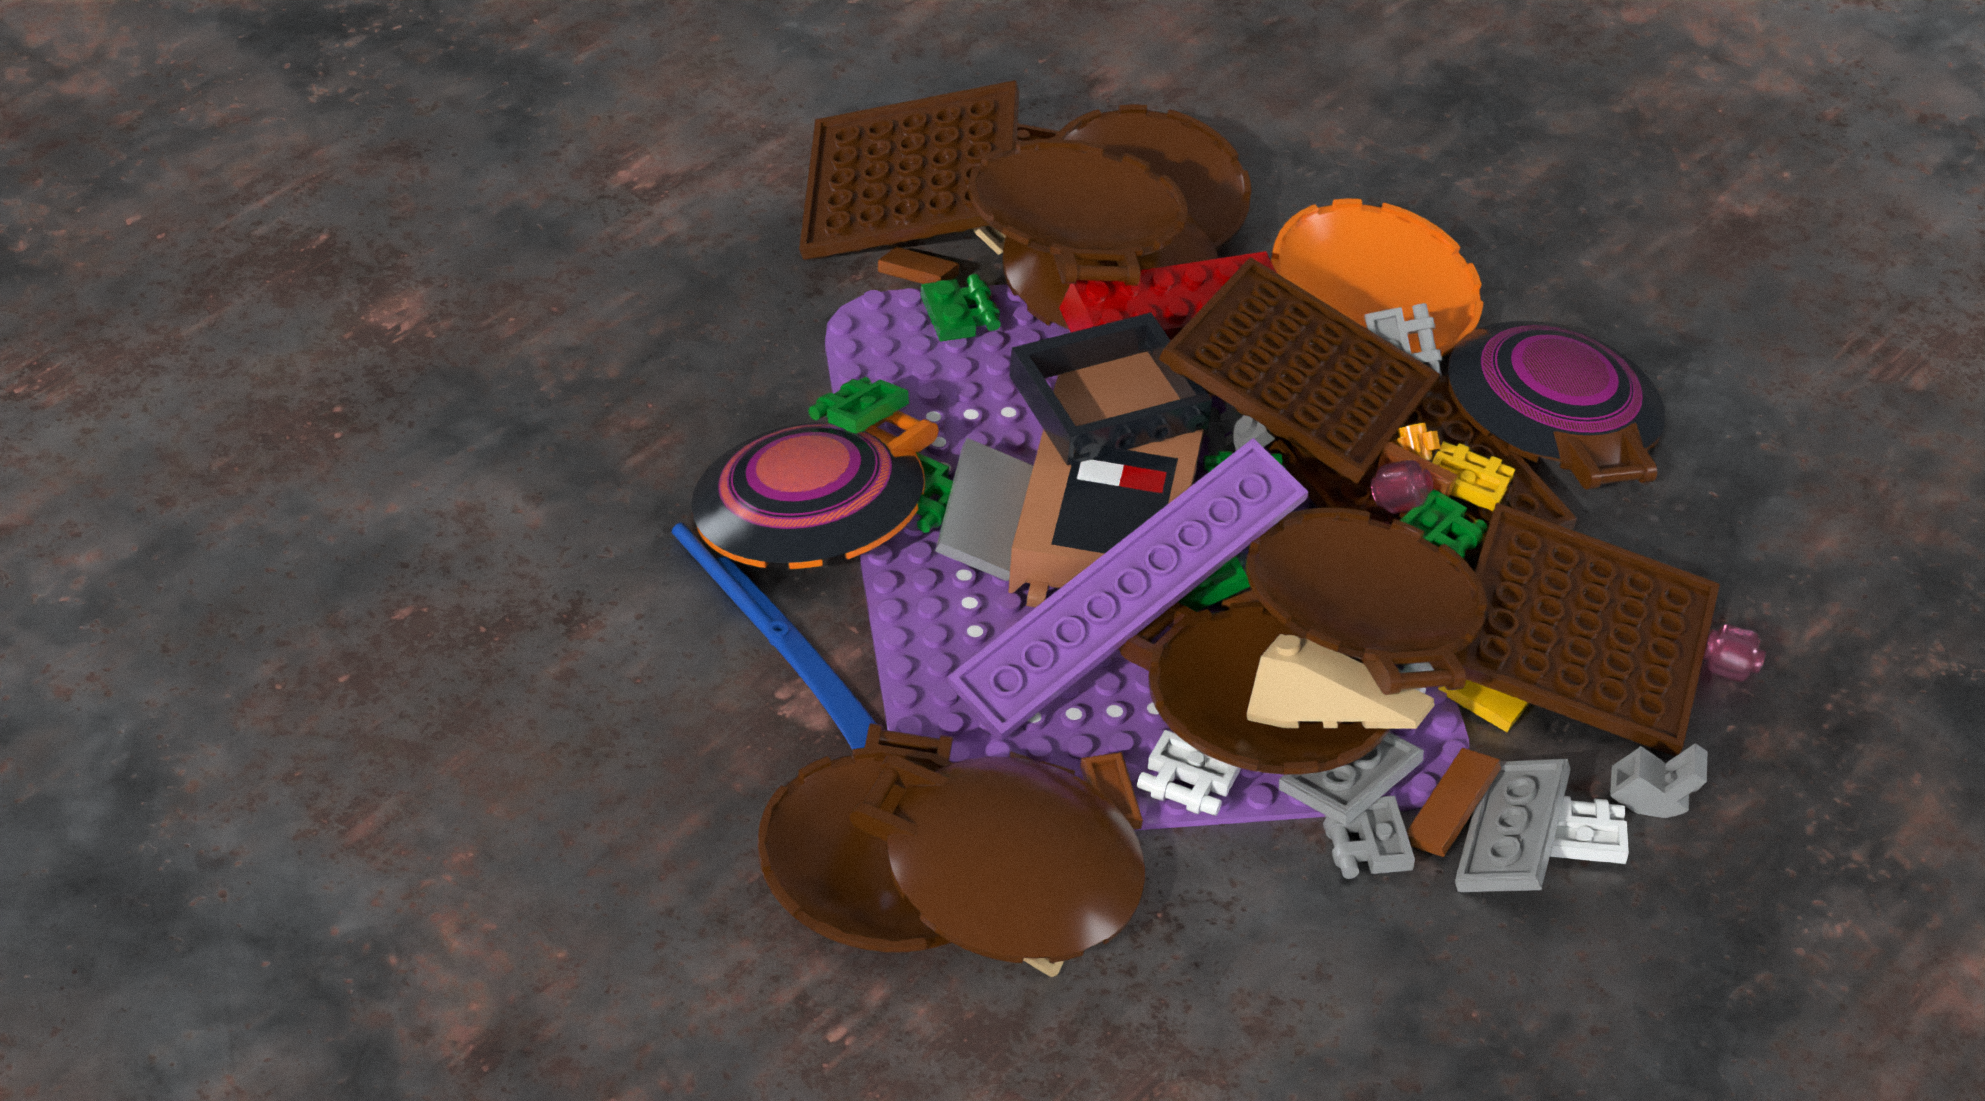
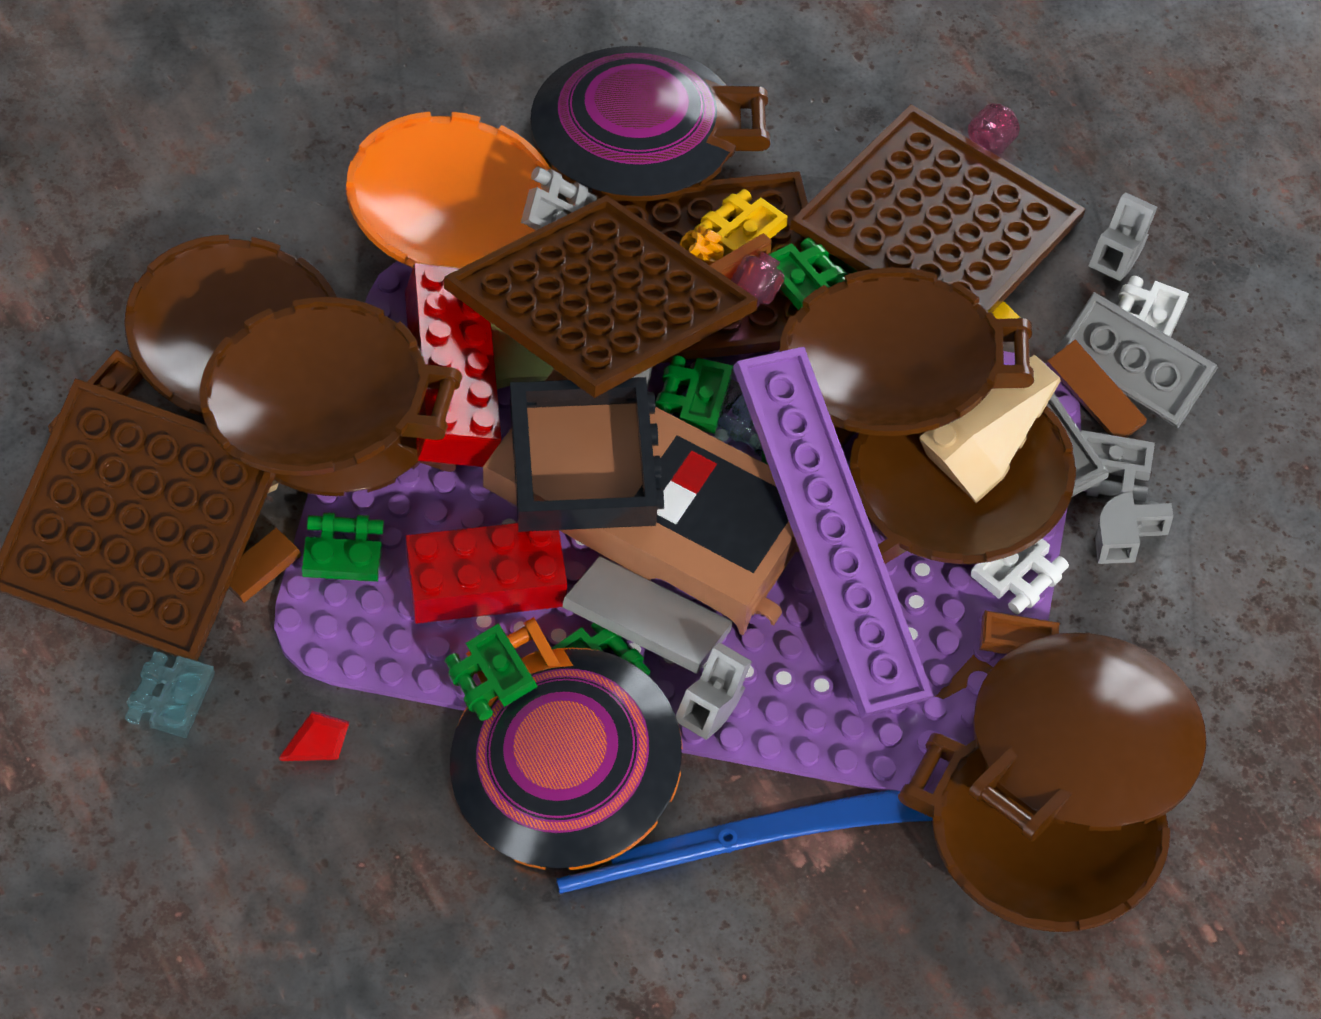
camera: 70 degrees left, 15 degrees up
none -> clear light blue plate [125,652,215,738]
none -> red piece [279,711,349,761]
none -> red brick [406,523,567,624]
none -> light grey brick [676,642,752,740]
none -> light grey brick [1095,492,1173,564]

